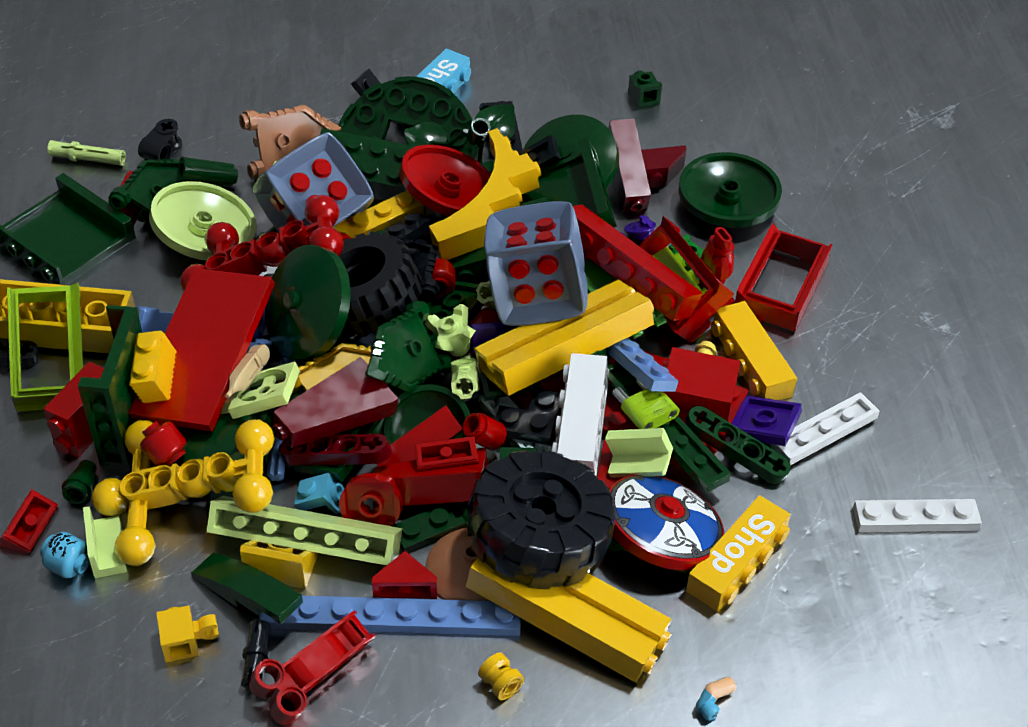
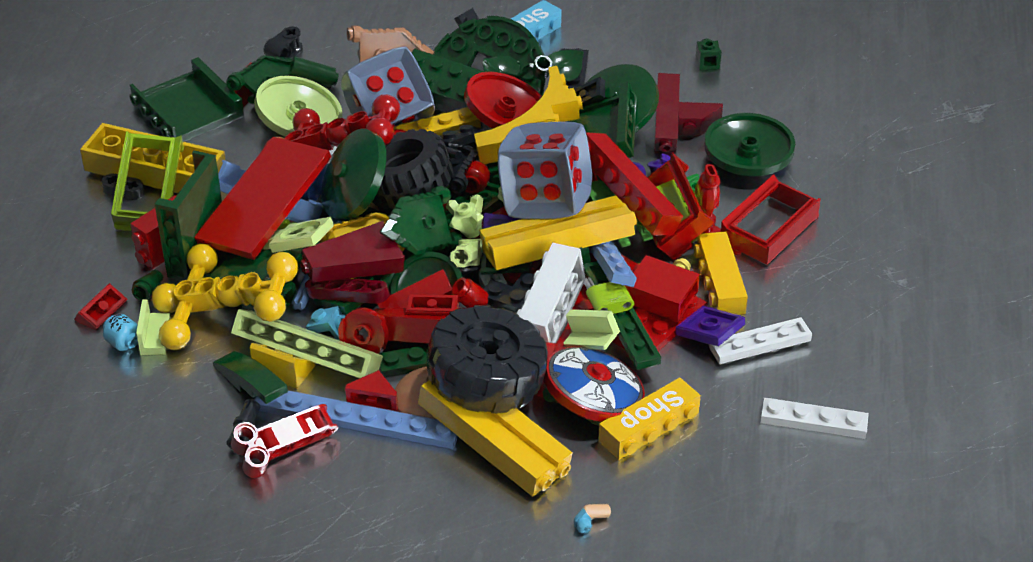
camera: 15 degrees right, 5 degrees down
yellowish green pin [47,140,126,166] -> none
yellow brick [129,330,177,403] -> none
red head [140,421,187,466] -> none
yellow brick [156,605,219,663] -> none
tan piece [225,344,270,399] -> none
yellow wheel [478,652,525,700] -> none
dark green beam [684,406,791,484] -> none

